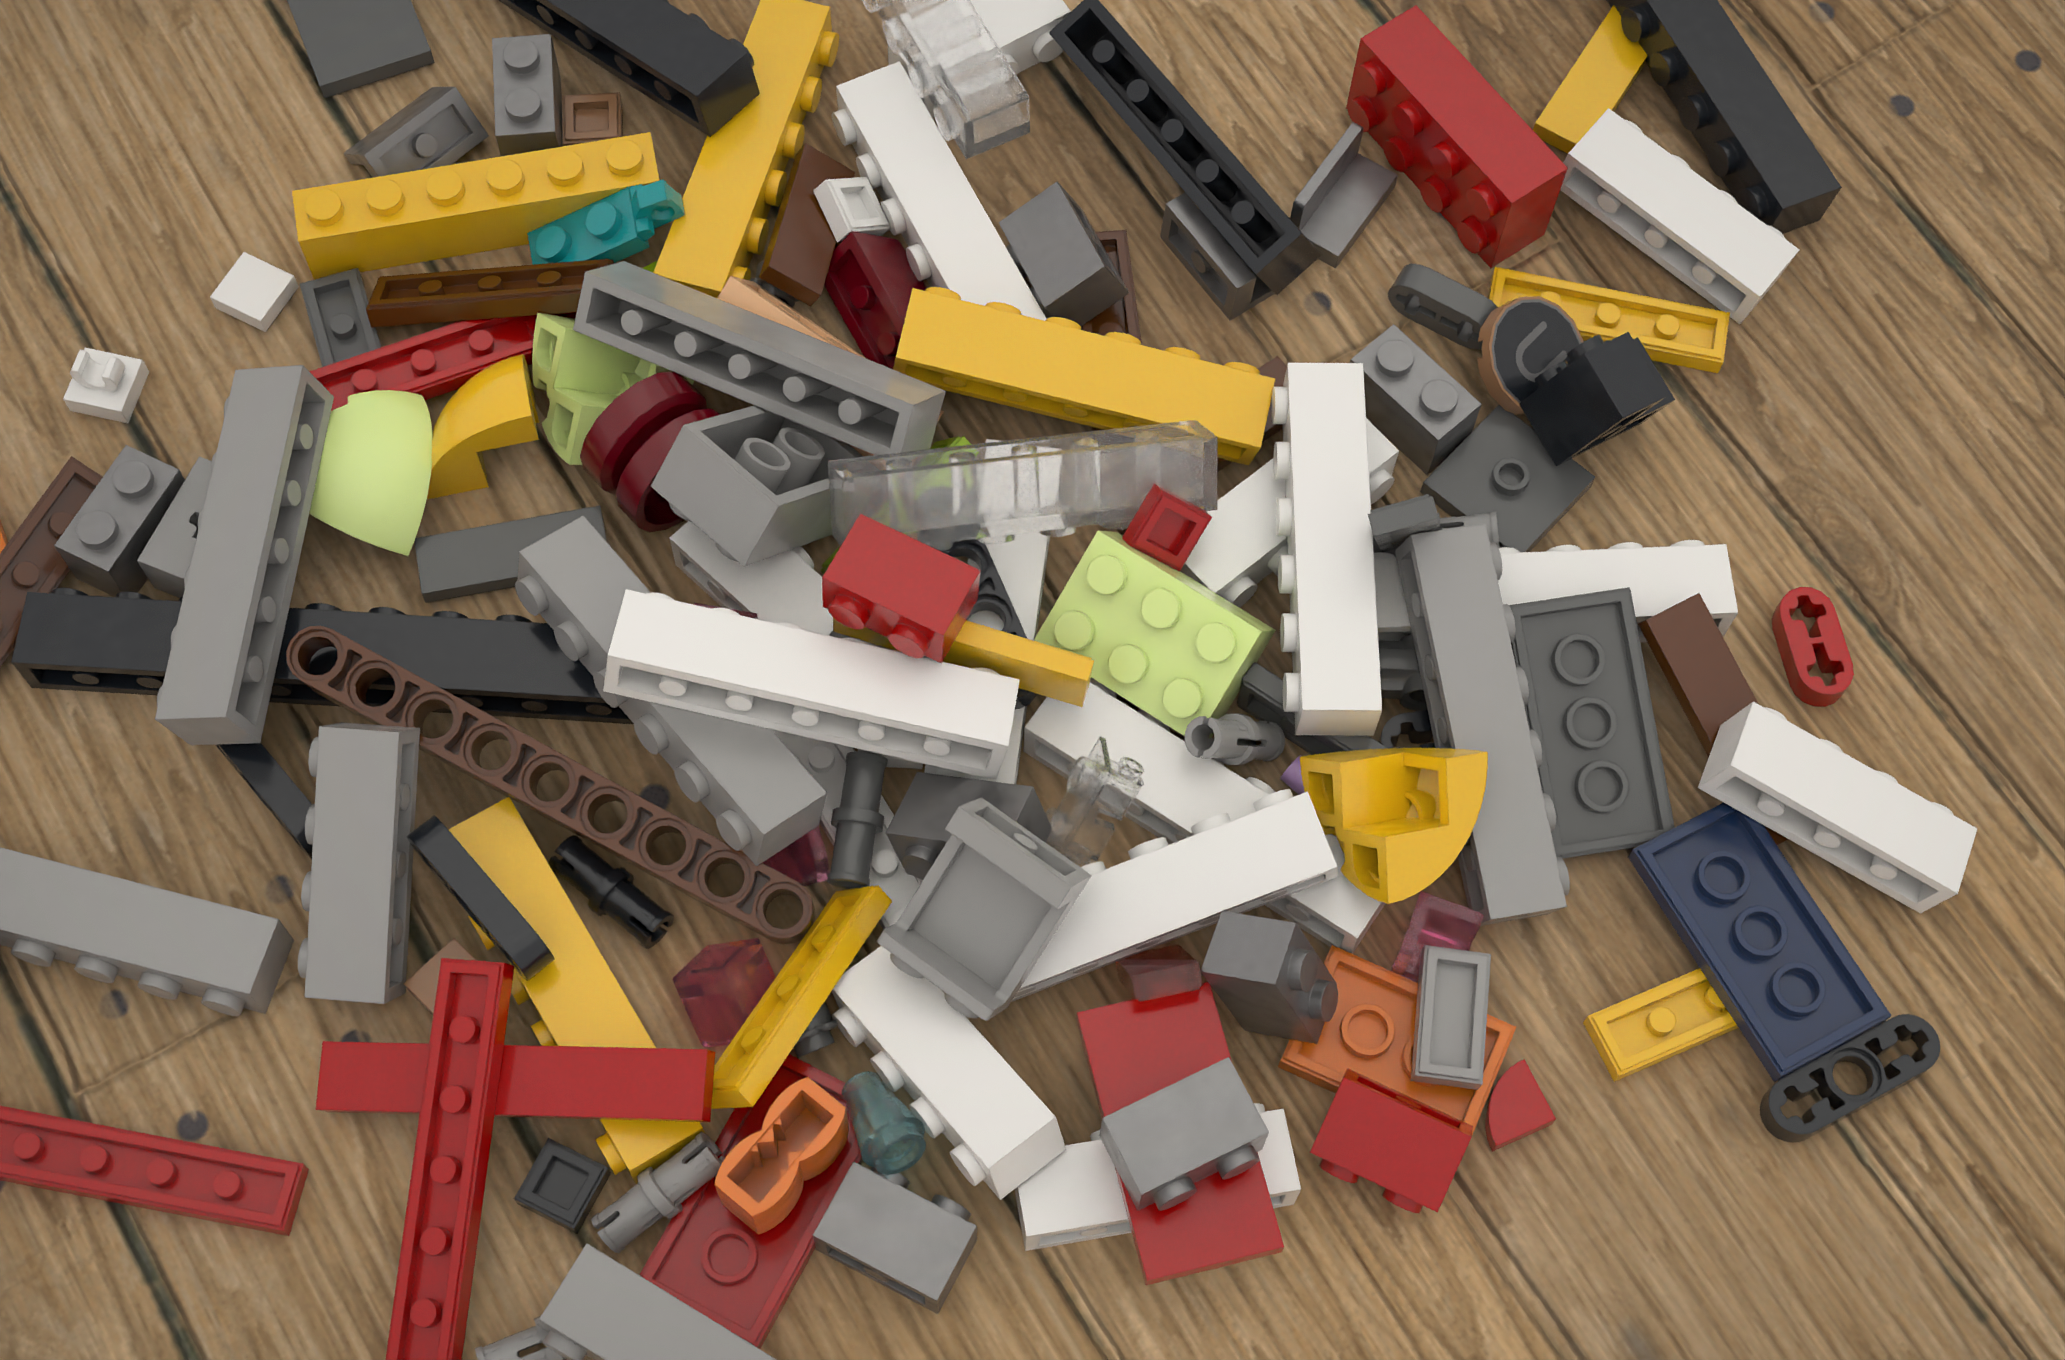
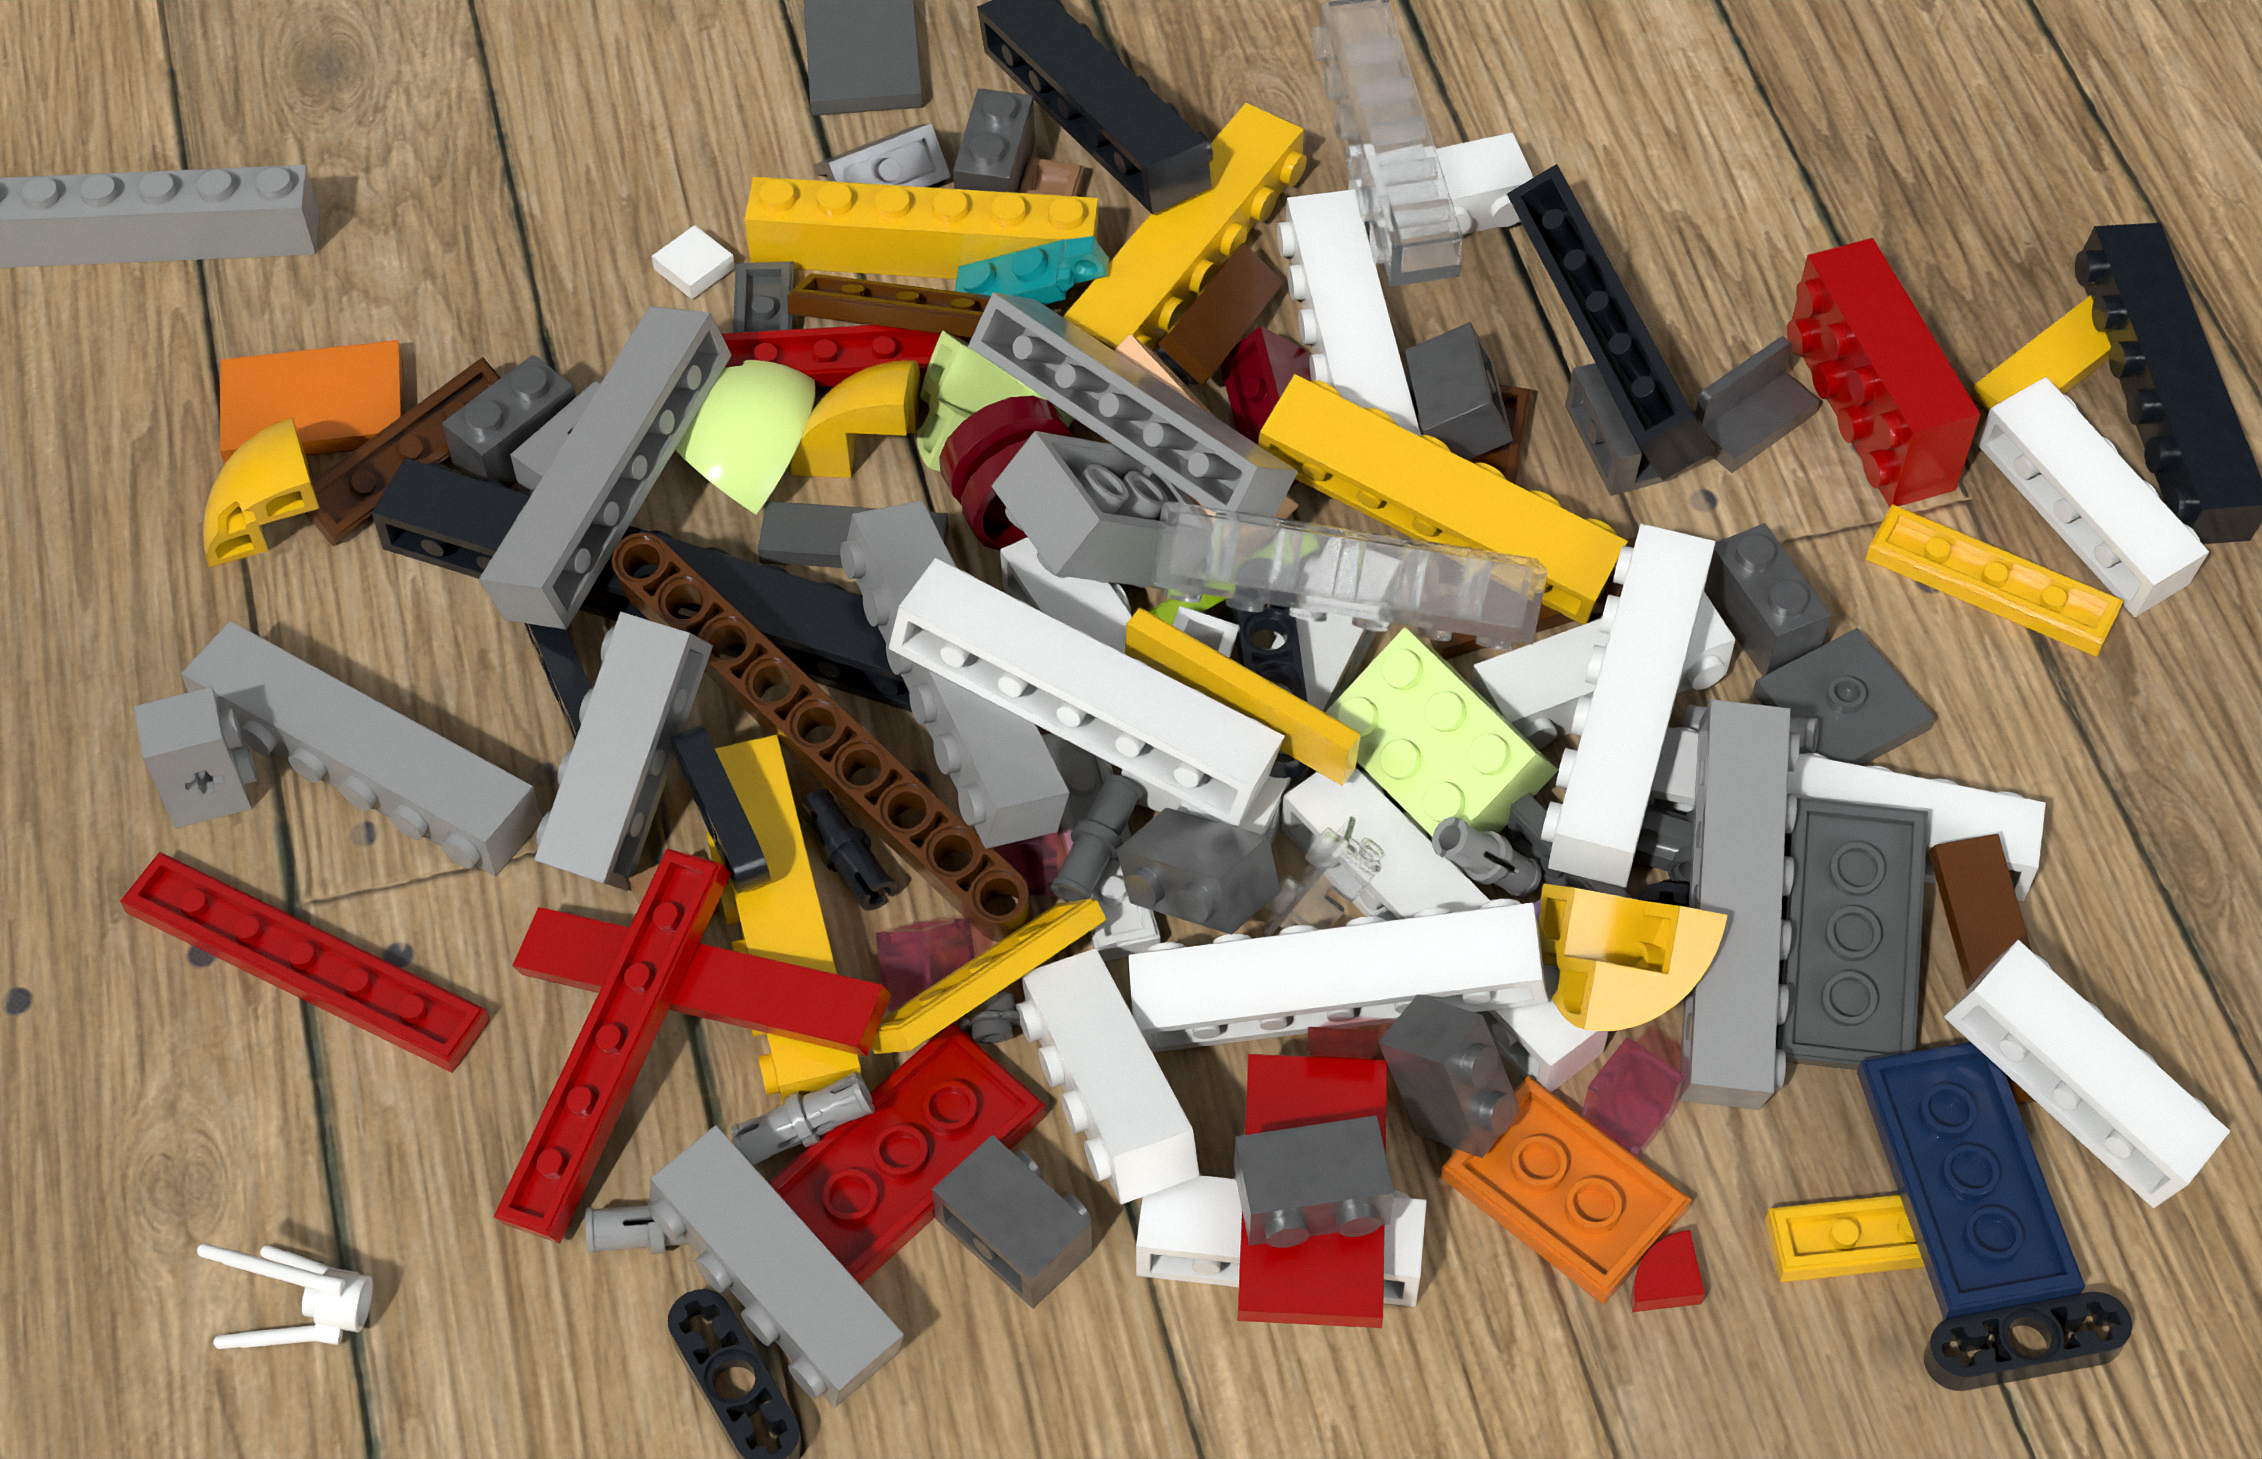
camera: 20 degrees right, 10 degrees down
white tile [63,347,149,423] -> none
black tile [514,1138,611,1234] -> none
orange brick [715,1077,849,1235] -> none
white tile [813,177,891,243] -> none
red brick [822,513,981,664] -> none
clear light blue cone [842,1071,926,1175] -> none
light grey panel [877,797,1092,1021] -> none
red tile [1122,483,1212,571] -> none
red brick [1310,1068,1473,1213] -> none
dark grey tile [1368,494,1442,552] -> none
dark grey beam [1388,264,1498,350] -> none
light grey tile [1411,945,1491,1090] -> none
tile [1477,296,1584,416] -> none
black brick [1519,332,1675,467] -> none
red beam [1771,587,1854,707] -> none

